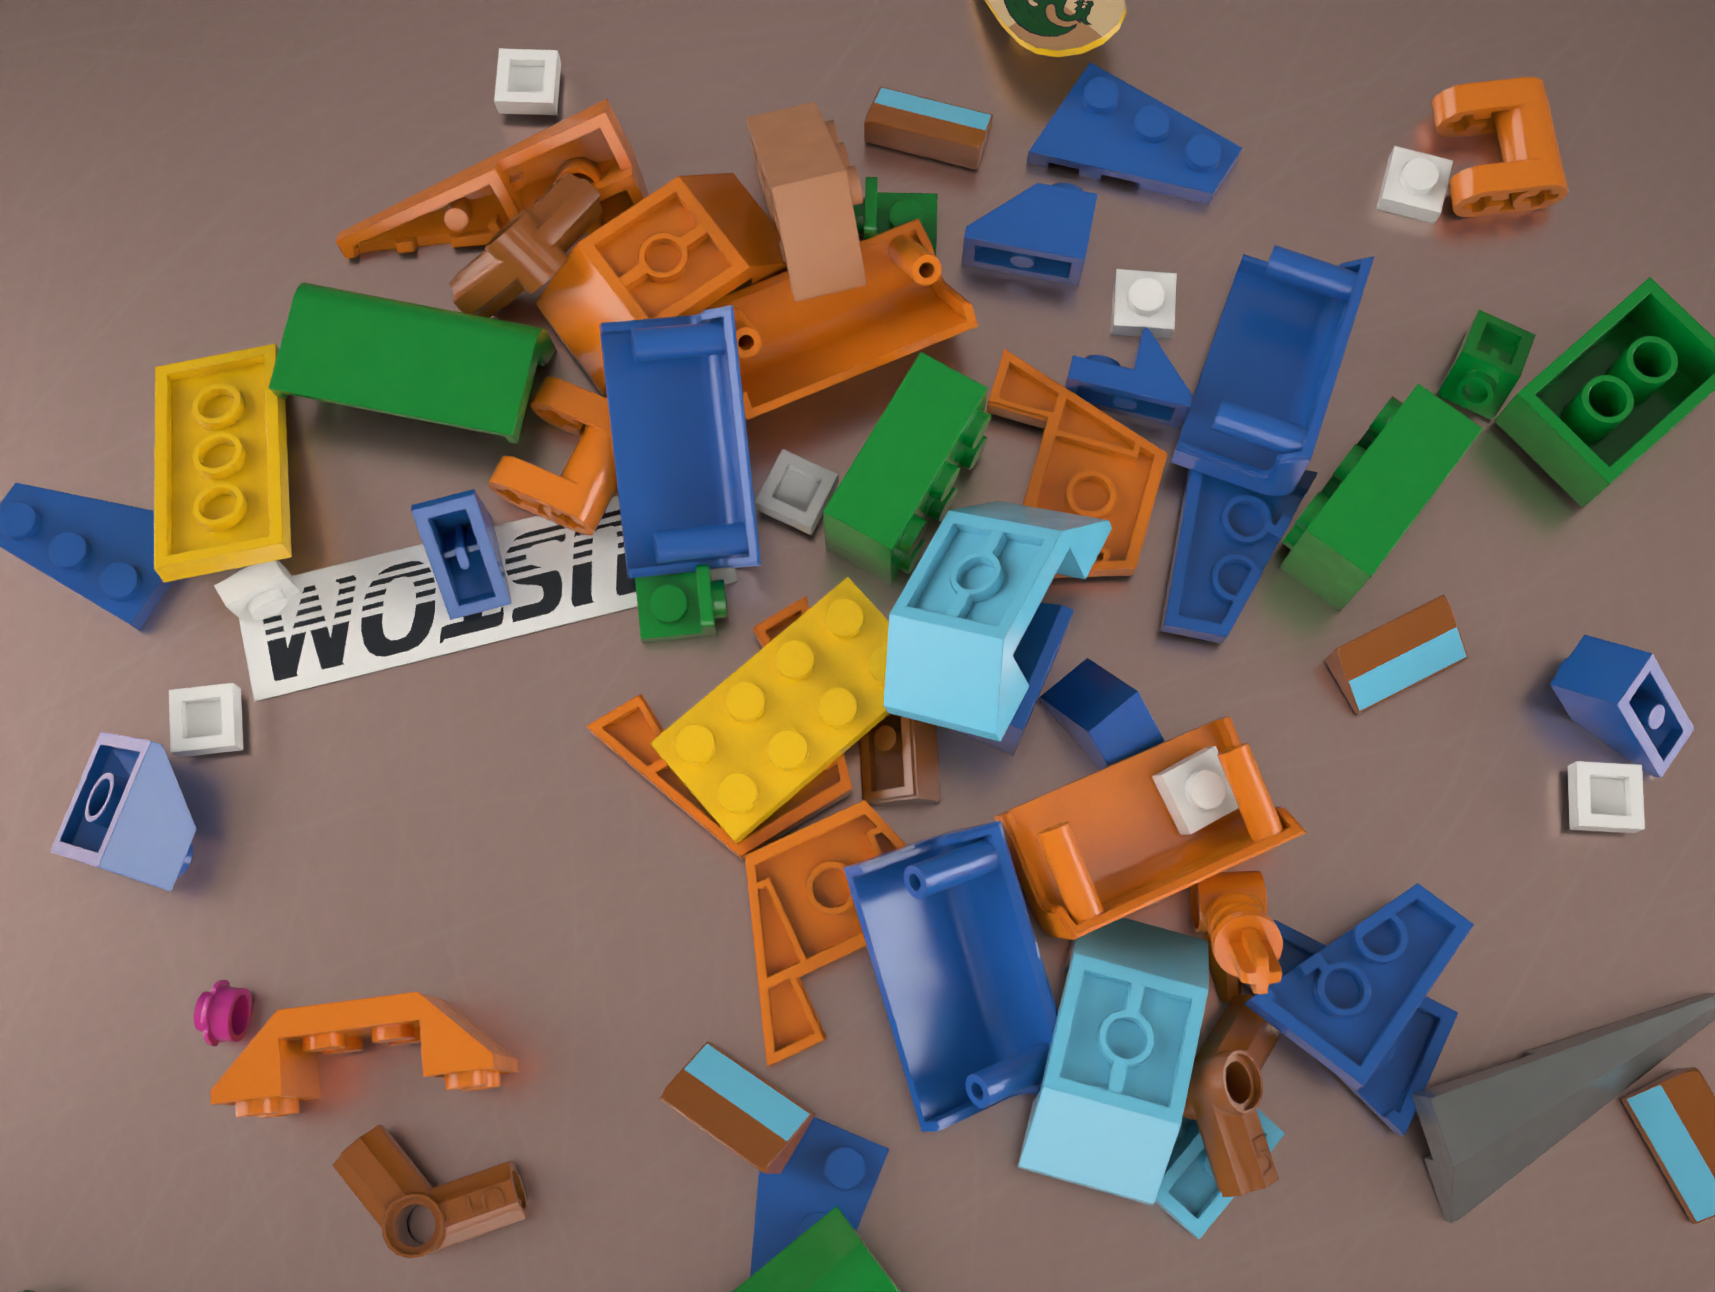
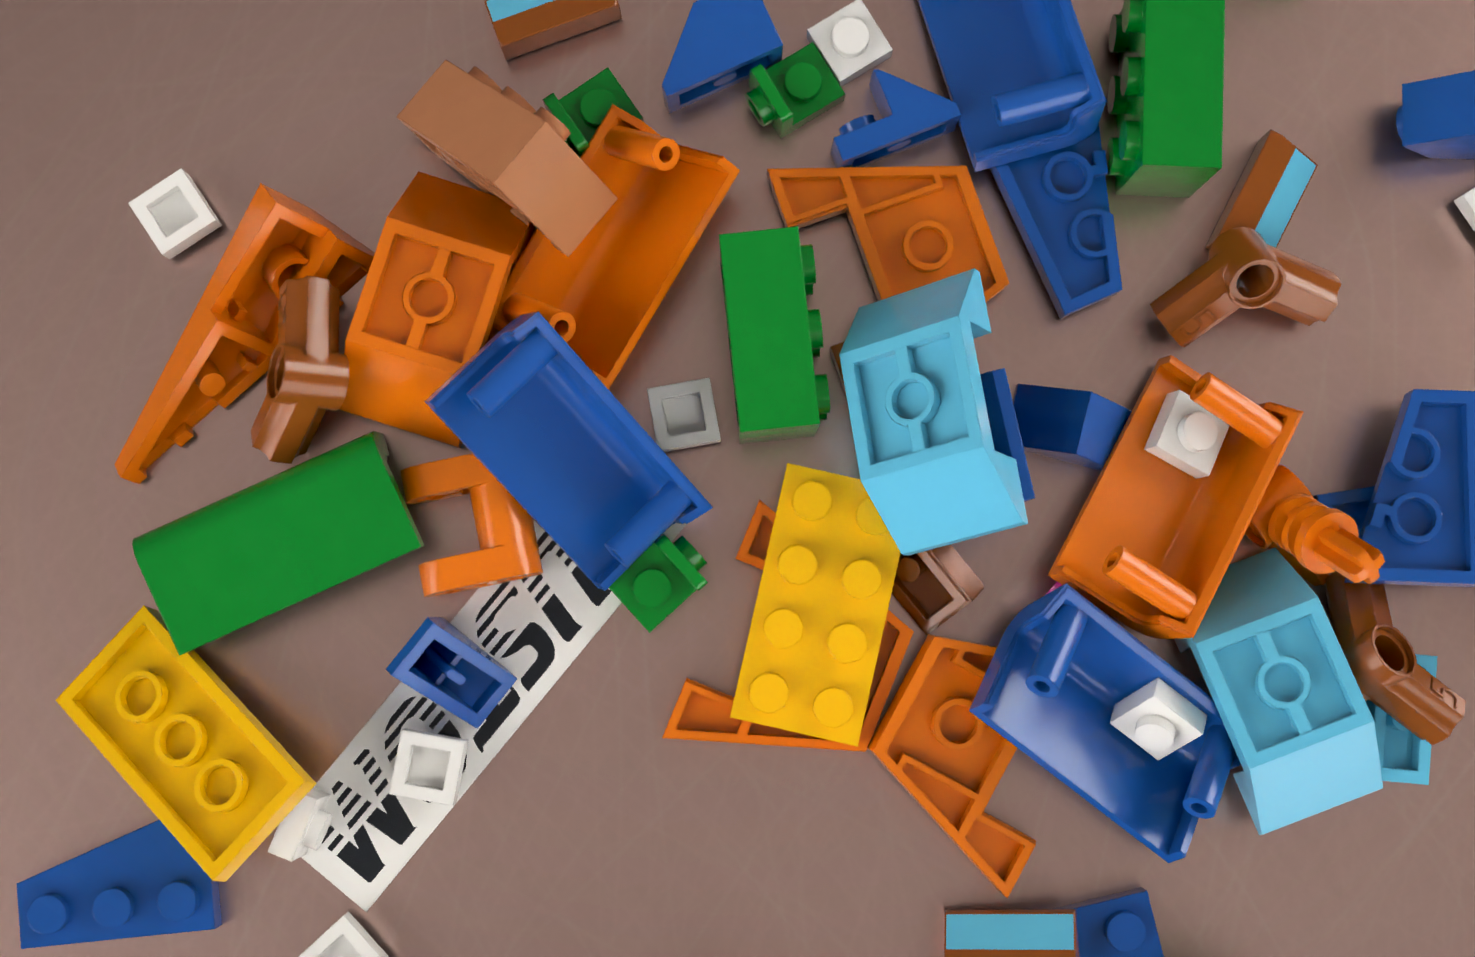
camera: 40 degrees left, 10 degrees up
none -> white plate [389,728,469,806]
none -> green bracket [745,42,845,138]
none -> white plate [1110,677,1207,760]
none -> dark orange piece [1150,227,1342,348]

